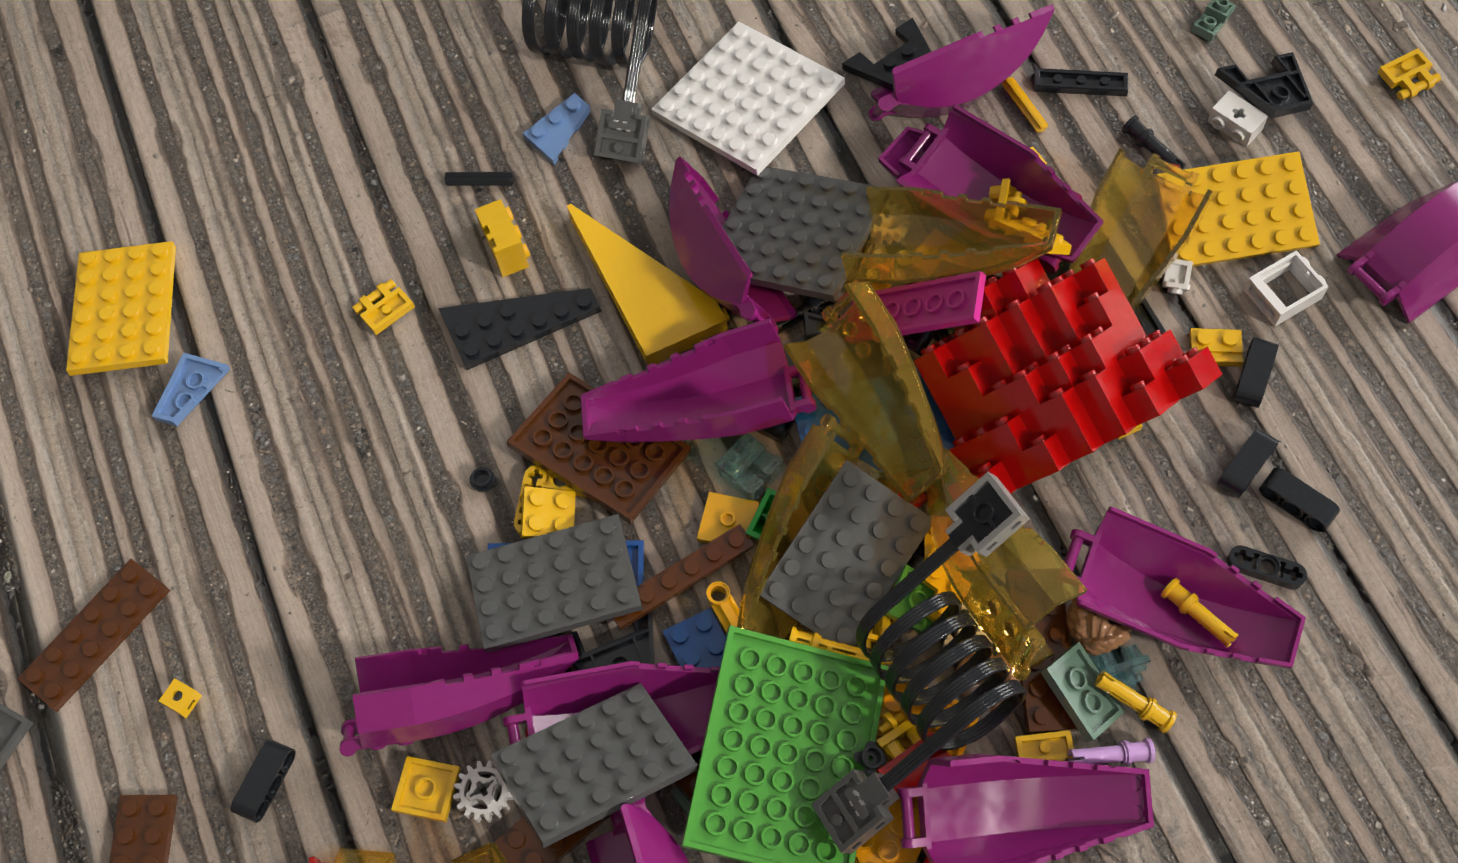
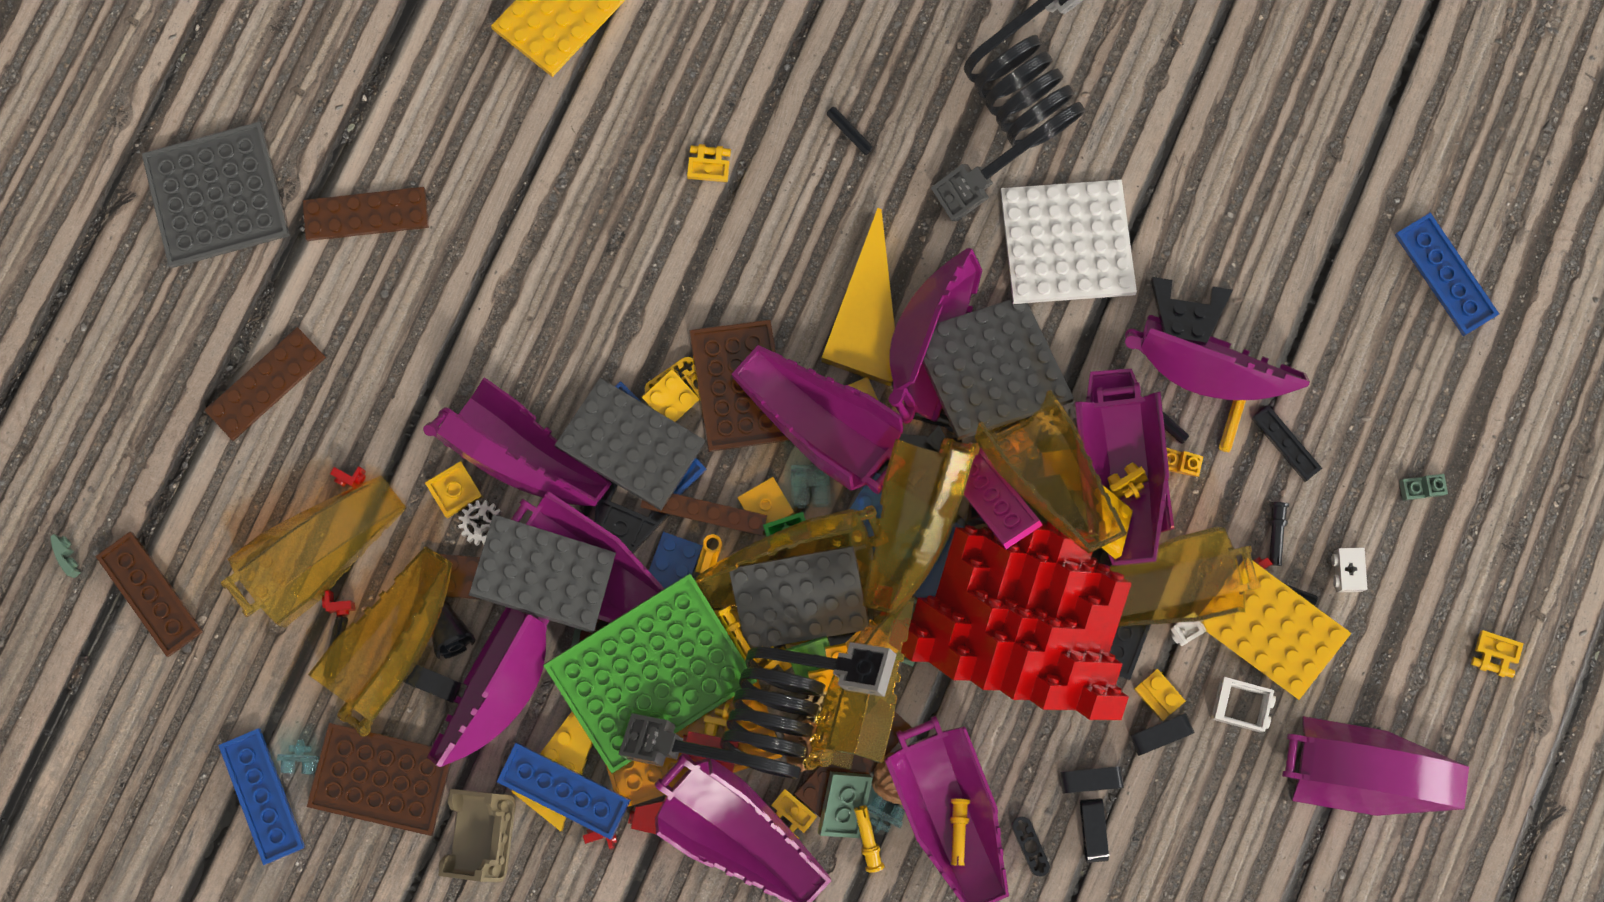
camera: 40 degrees right, 15 degrees up
medium blue wing [152,353,230,426] -> none
yellow piece [159,678,202,718] -> none
black beam [231,739,296,823] -> none
black wing [438,288,601,370] -> none
black plate [470,467,495,492] -> none
yellow wedge [474,199,530,277] -> none
medium blue wing [523,93,591,165] -> none
black plate [854,741,887,776] -> none
lavender pin [1067,738,1155,766] -> none
black wing [1215,52,1314,118] -> none

